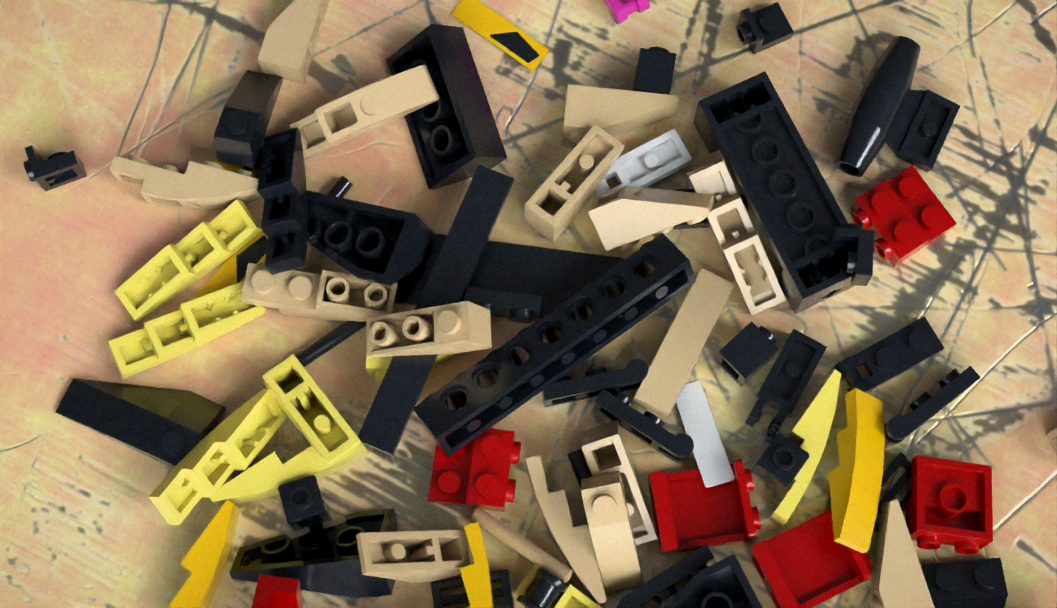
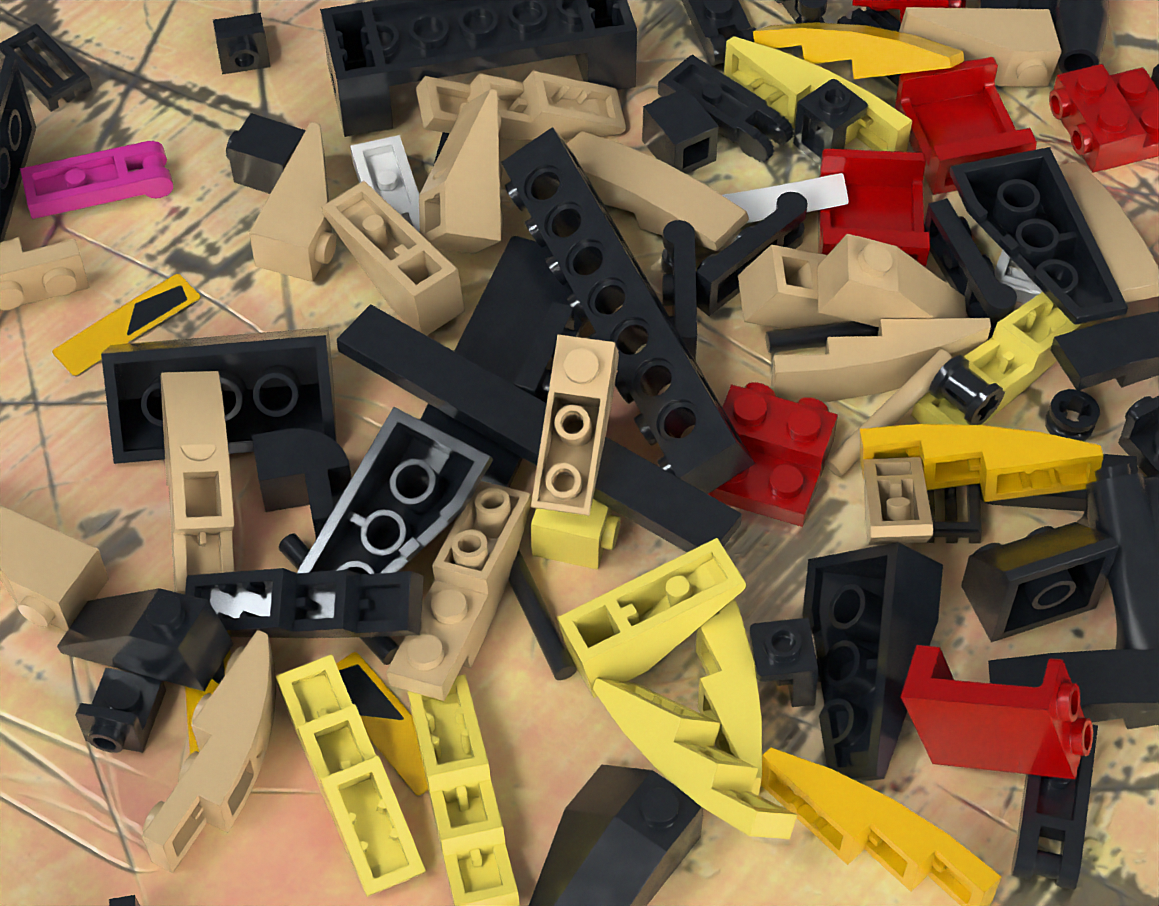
camera: 80 degrees left, 20 degrees down
none -> black bracket [75,668,166,753]
none -> black brick [252,428,352,539]

